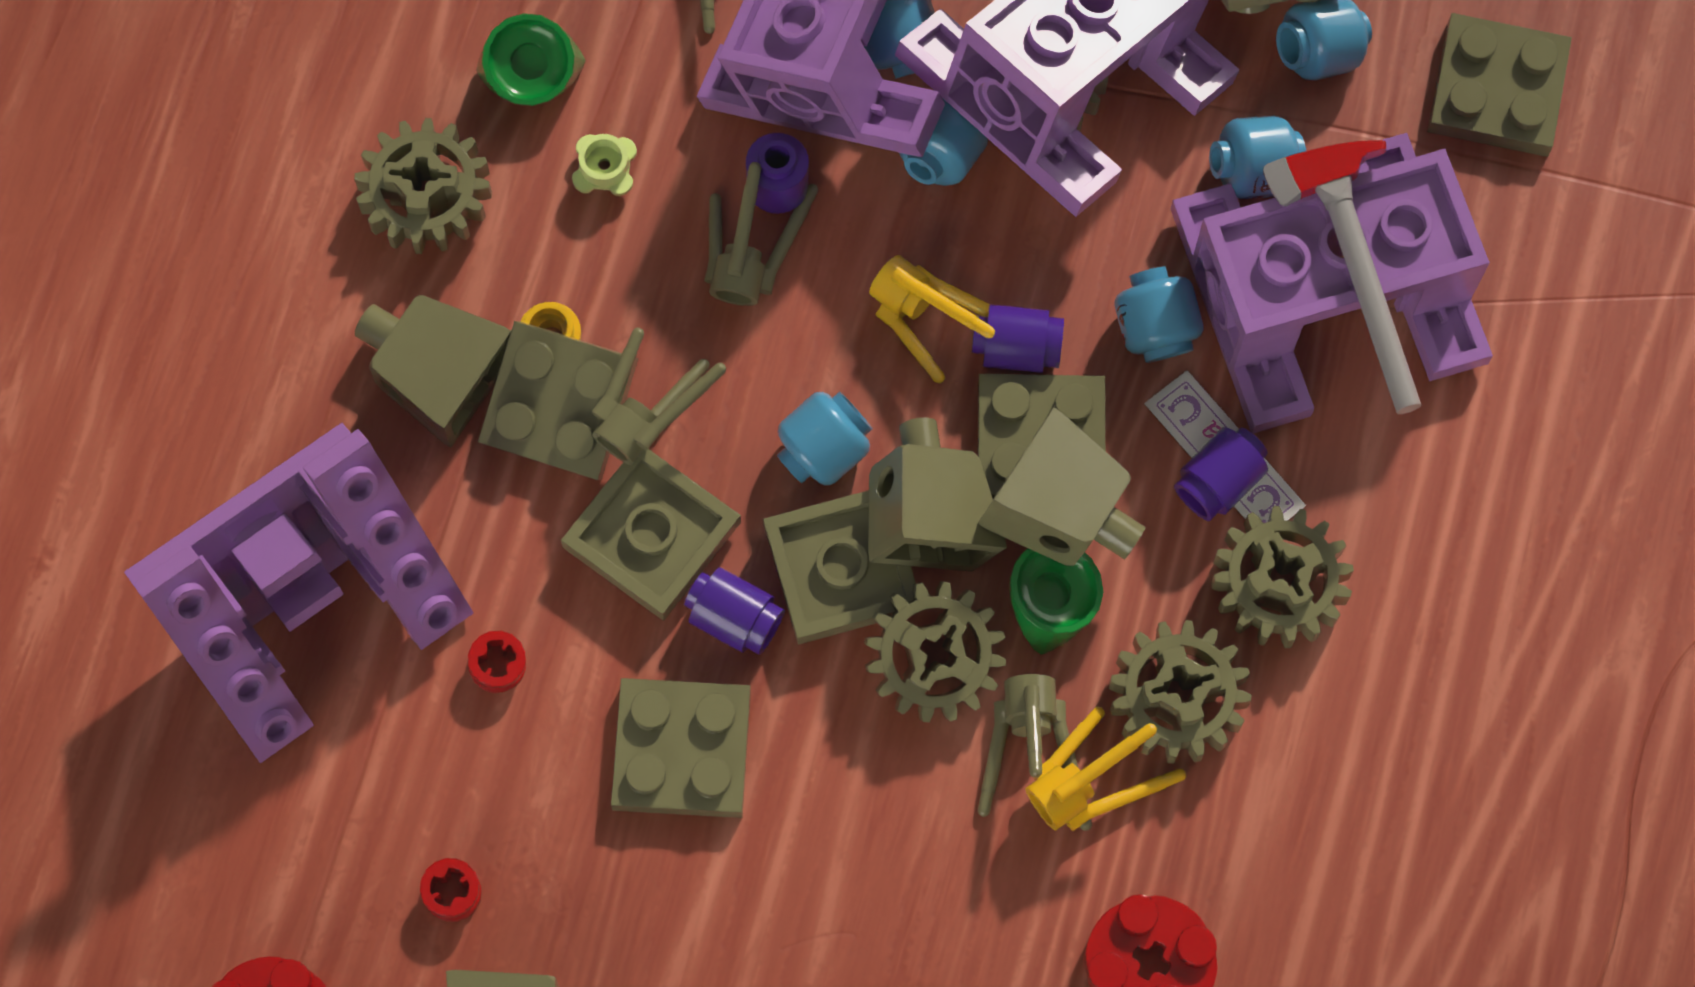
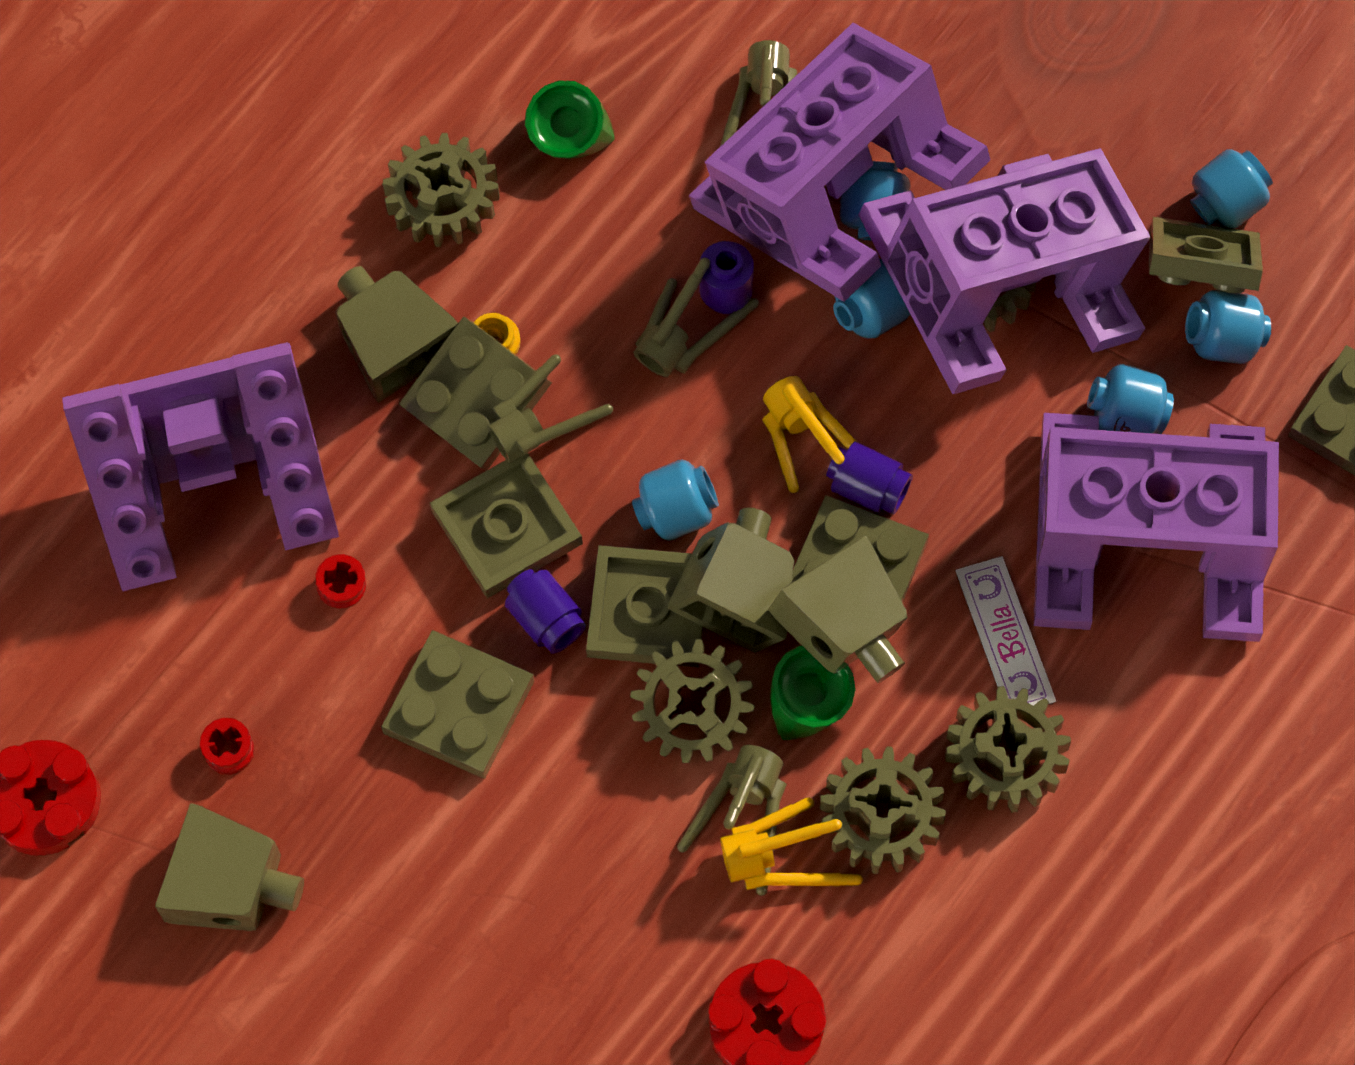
camera: 25 degrees right, 5 degrees down
yellowish green plate [572,134,637,196] -> none
dark azure head [1114,266,1204,363] -> none
dark purple brick [1174,427,1268,521] -> none
light grey piece [1263,140,1422,414] -> none

